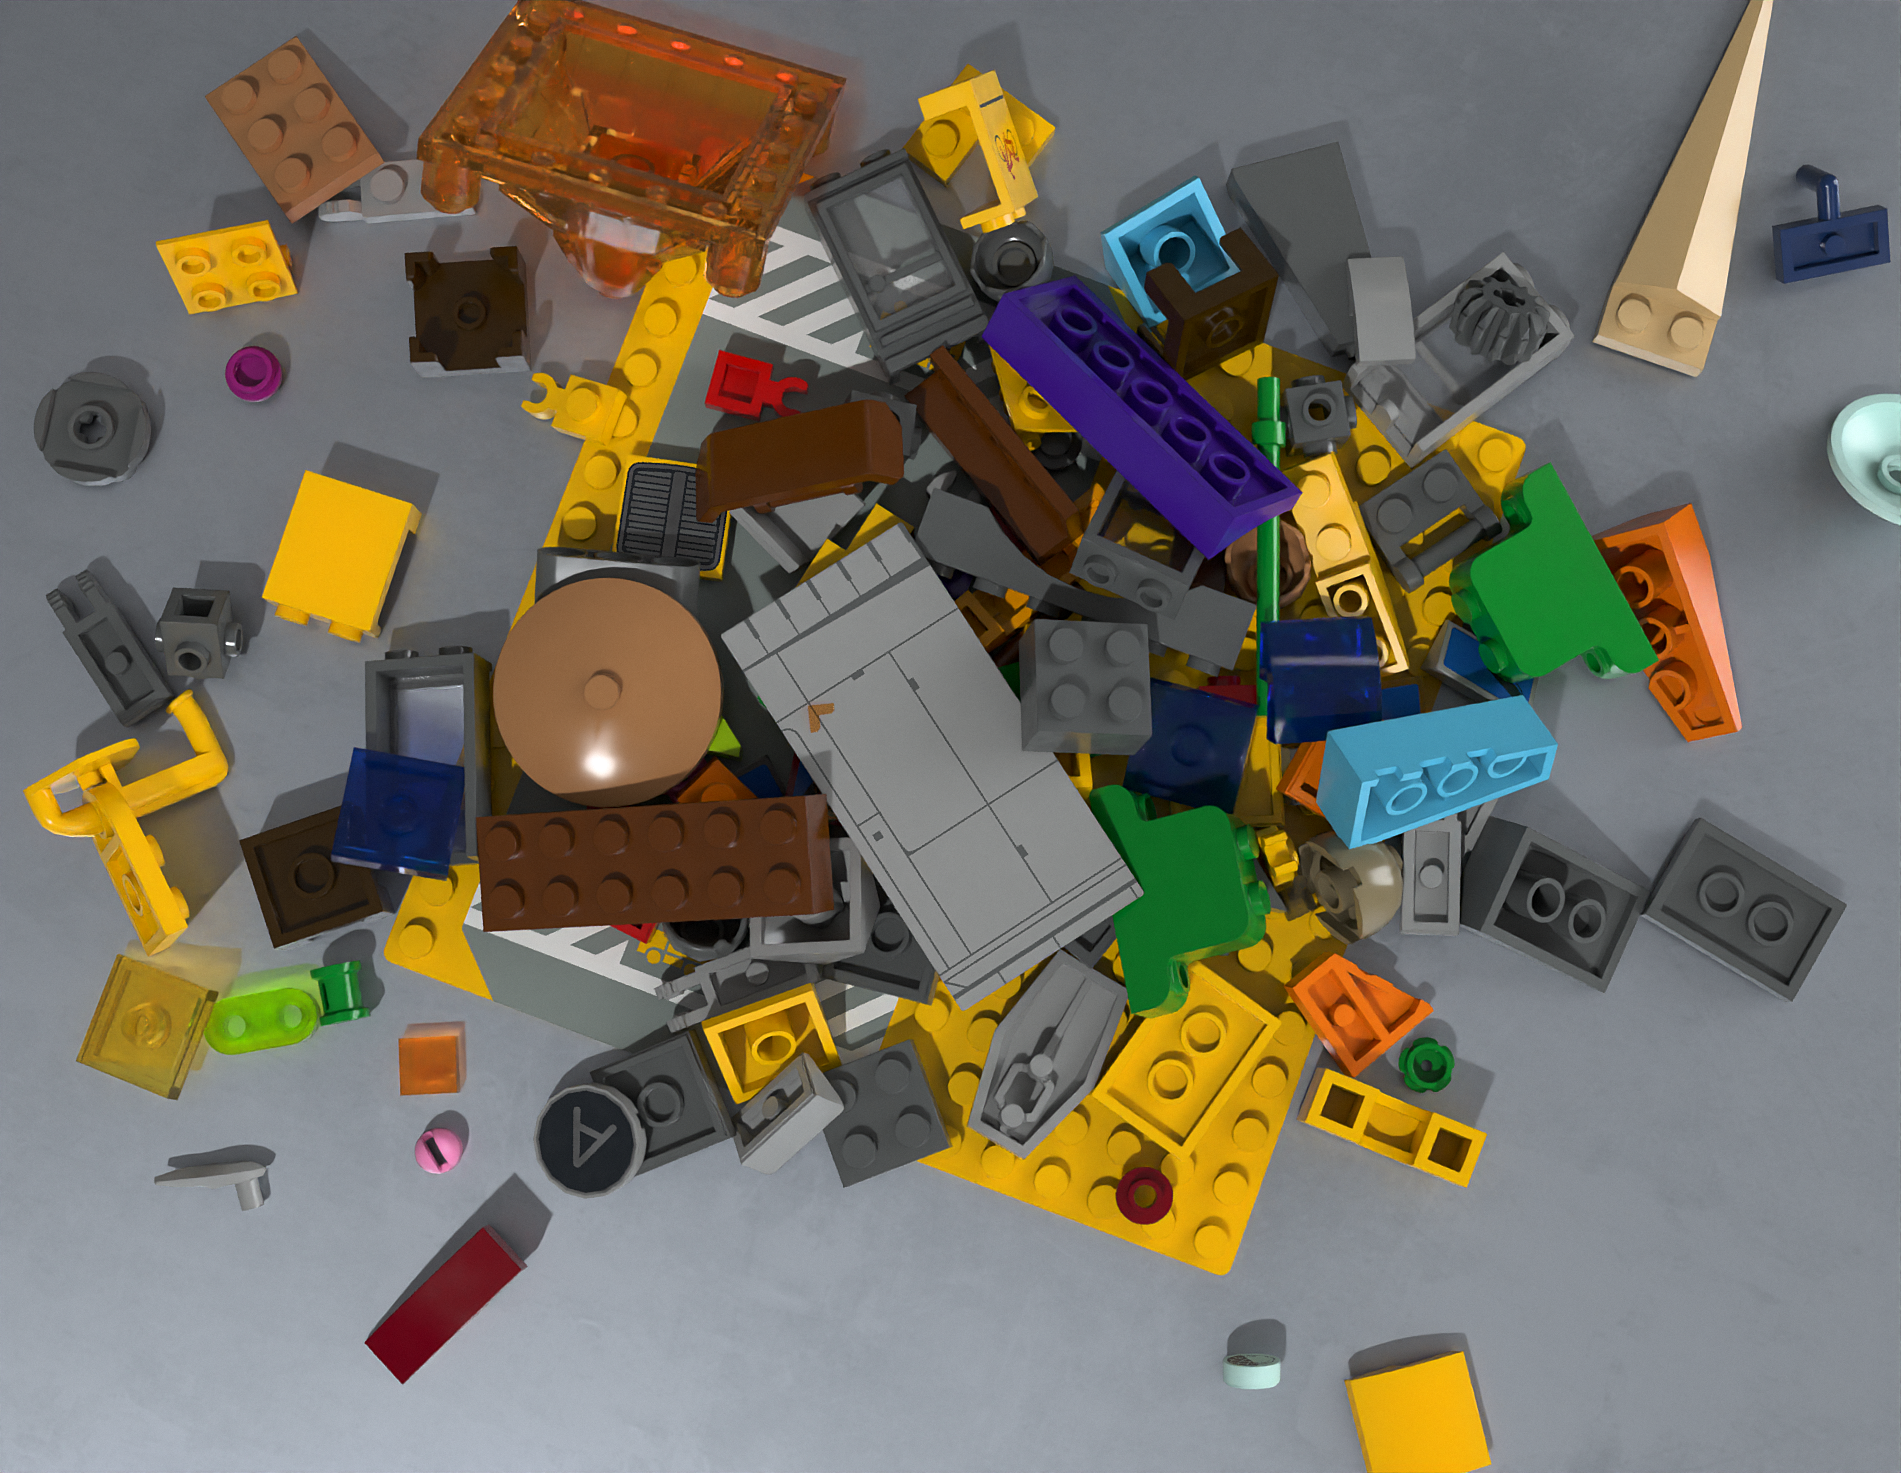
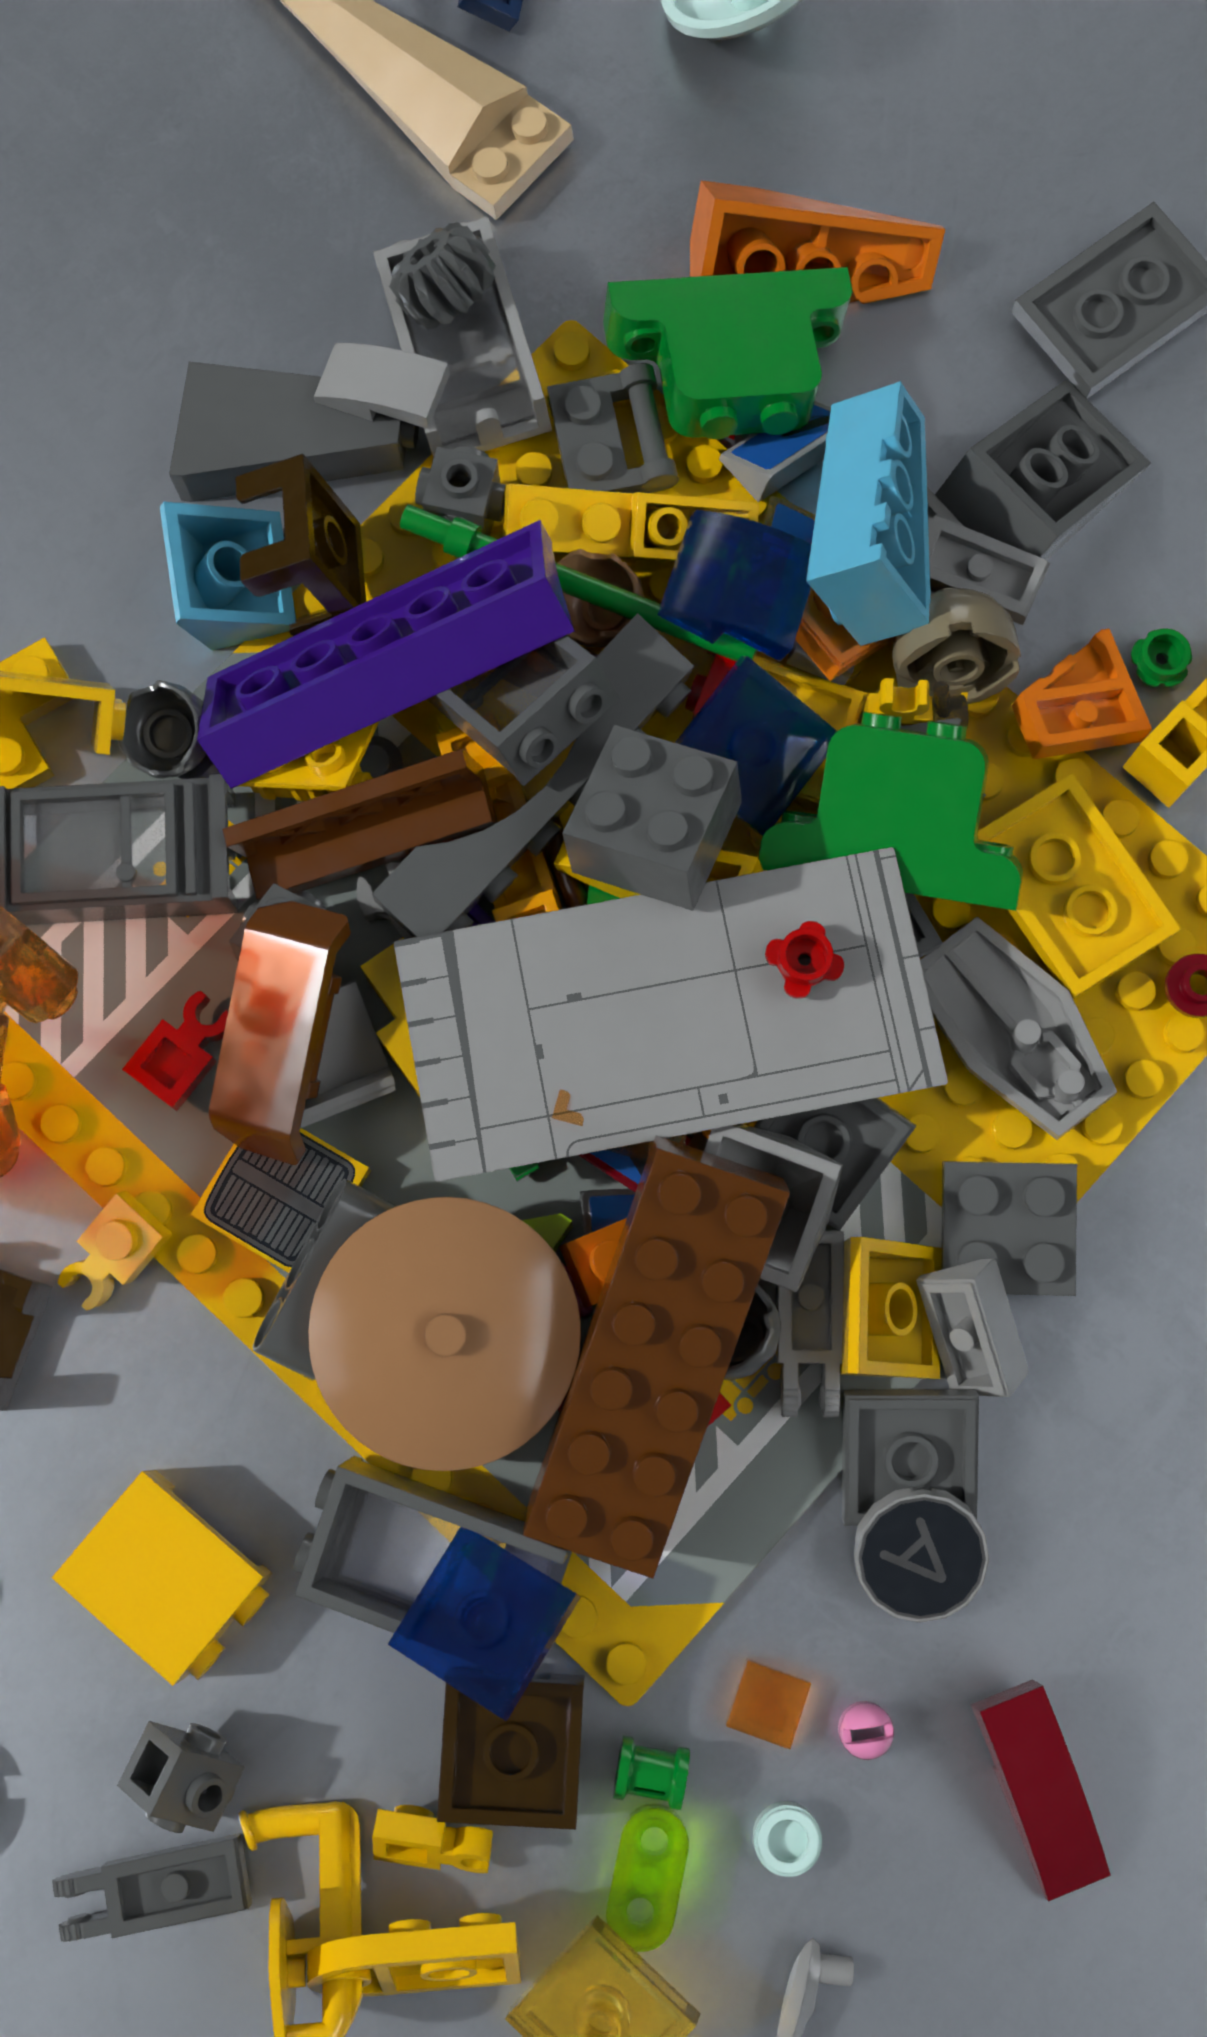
camera: 60 degrees left, 5 degrees down
none -> yellow plate [372,1805,493,1873]
none -> light aqua tile [752,1801,822,1877]
none -> red plate [765,921,844,999]

